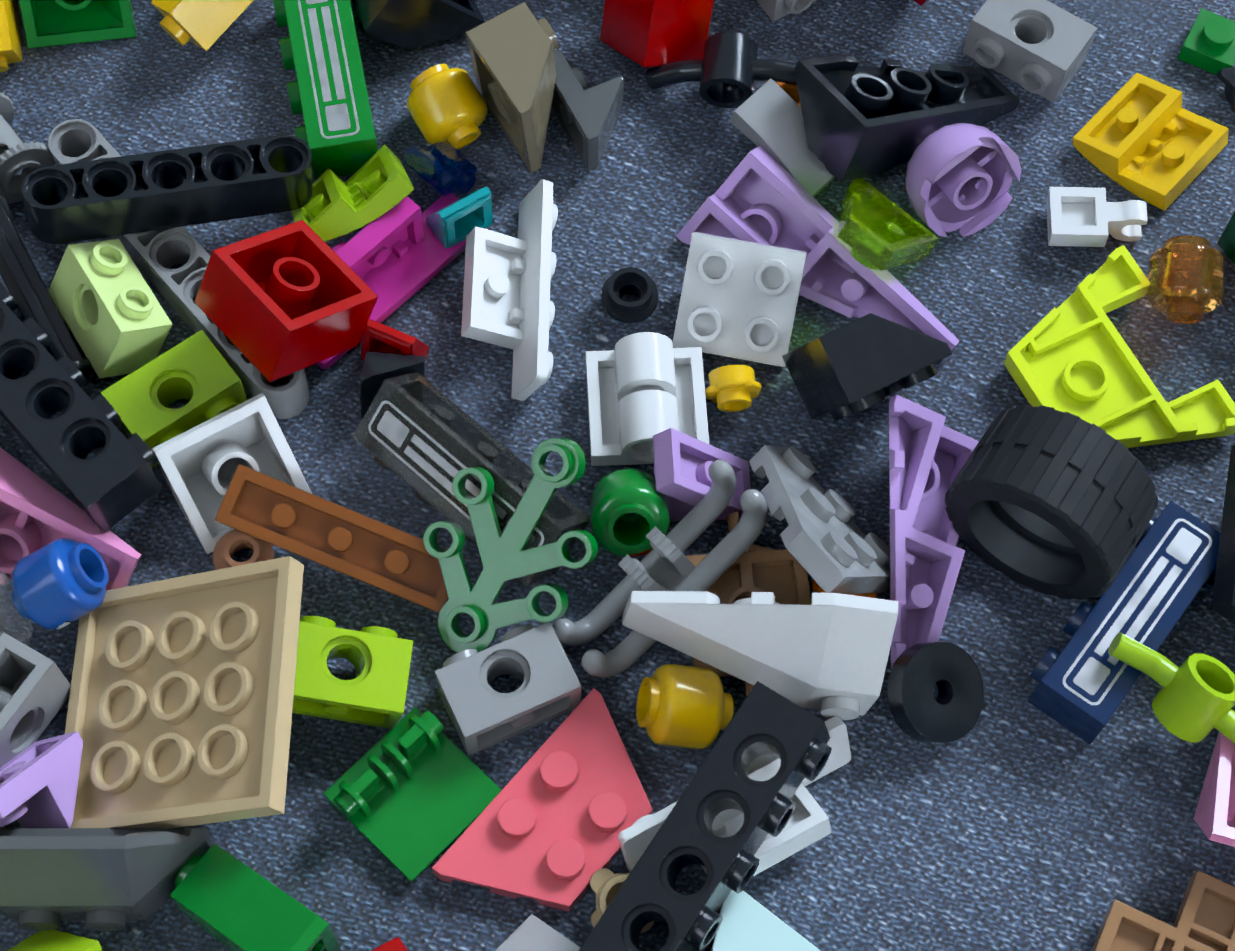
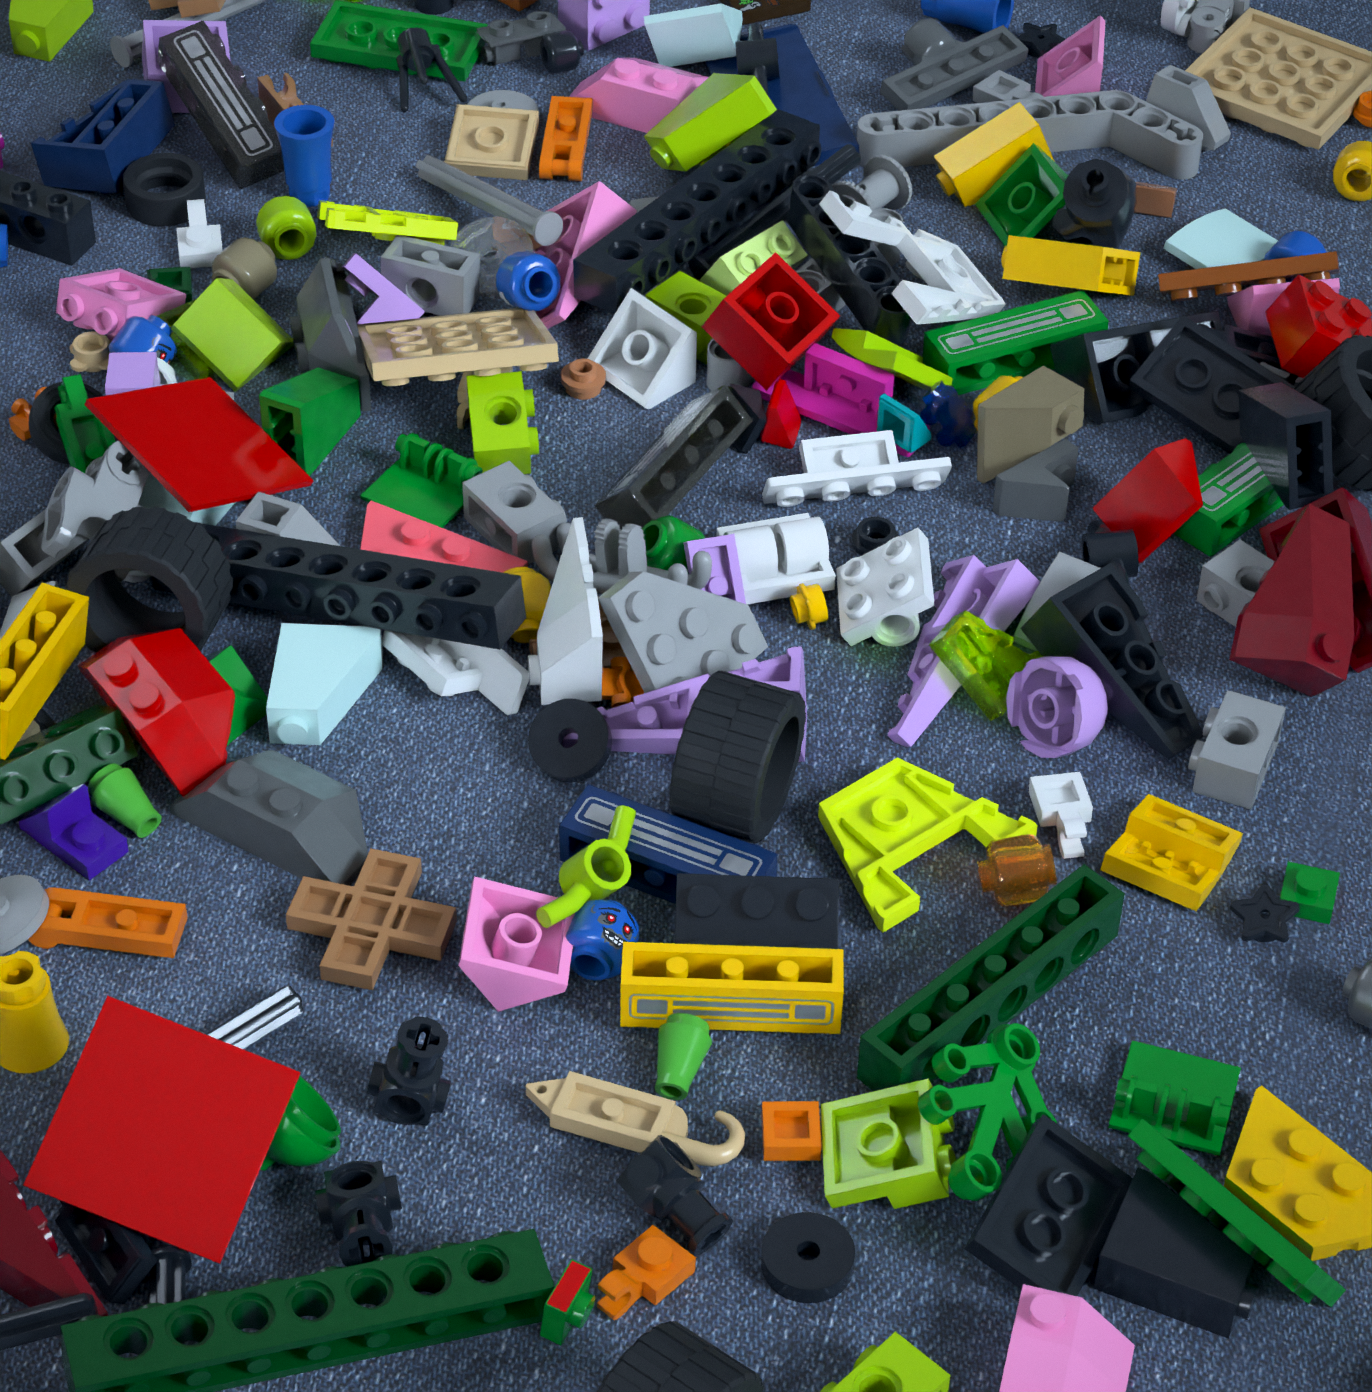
camera: 80 degrees right, 20 degrees down
dark orange plate [214,464,466,613] -> none
plant [423,438,598,652] -> none
black slope [782,313,952,421] -> none
none -> white wing [819,190,1006,325]

